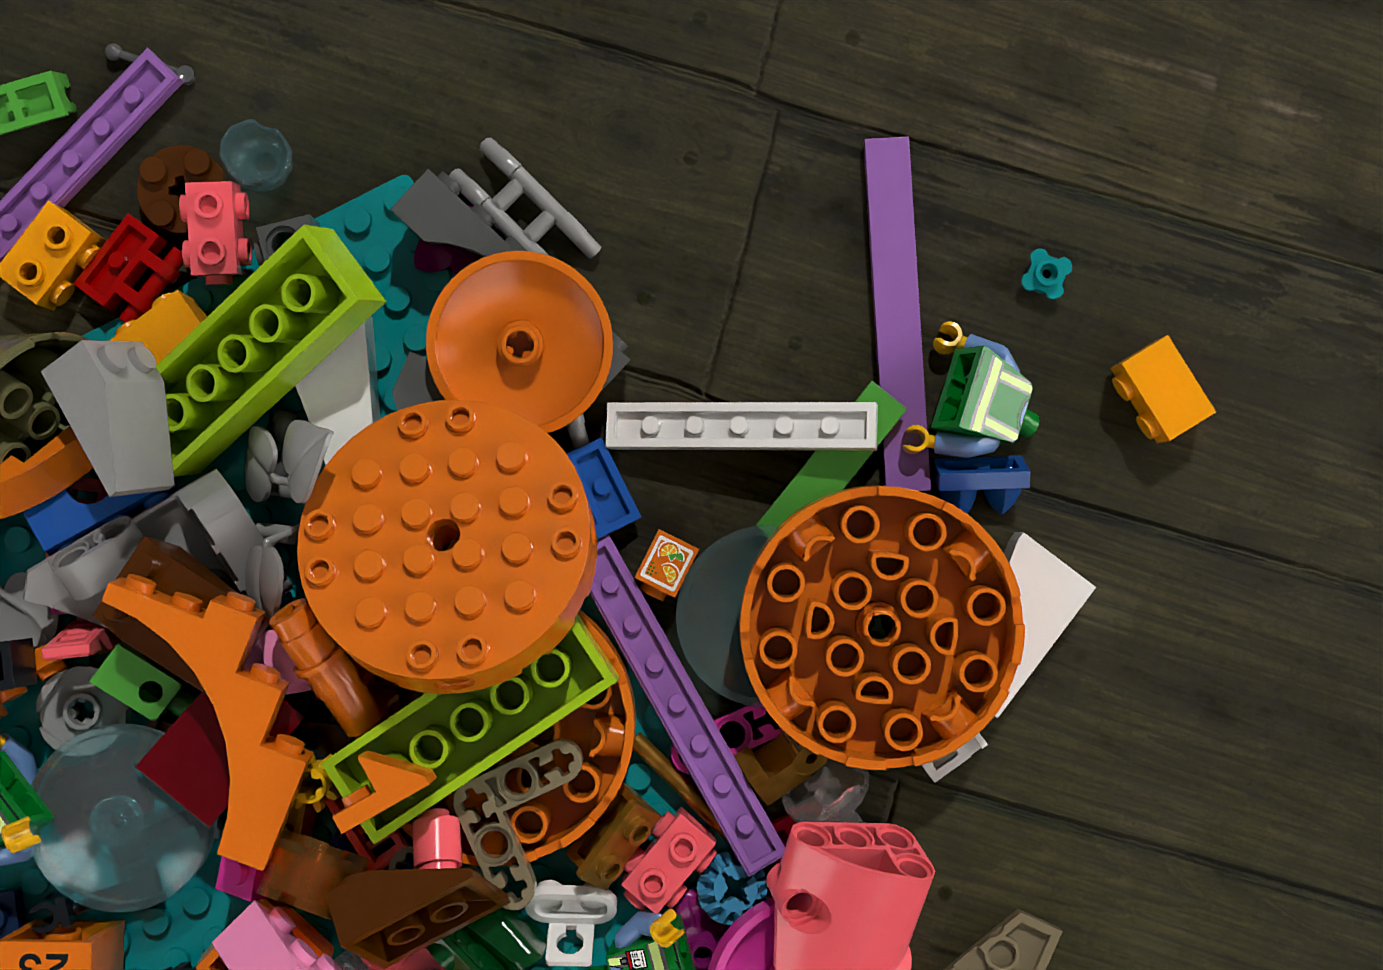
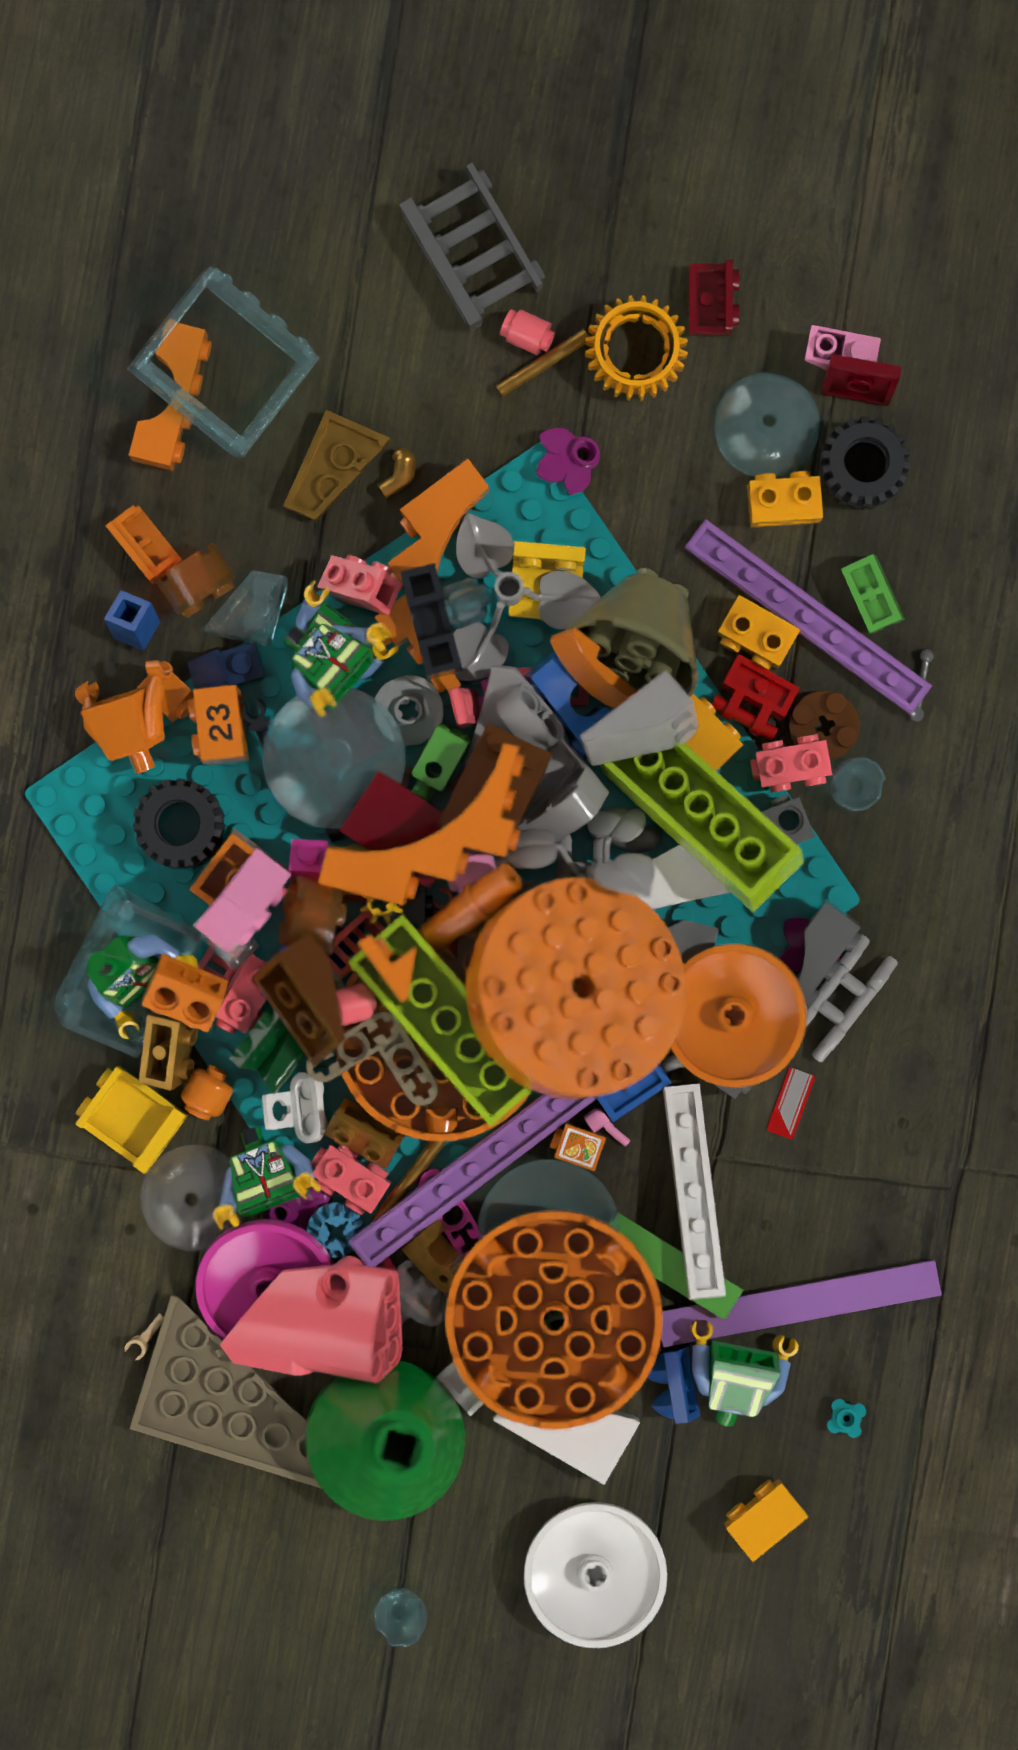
camera: 80 degrees right, 0 degrees up
none -> green cone [305,1360,465,1521]
none -> clear light blue hair [374,1588,428,1647]
none -> white dish [524,1502,667,1648]
none -> bright pink hand [584,1108,630,1147]
none -> sticker [767,1067,815,1139]

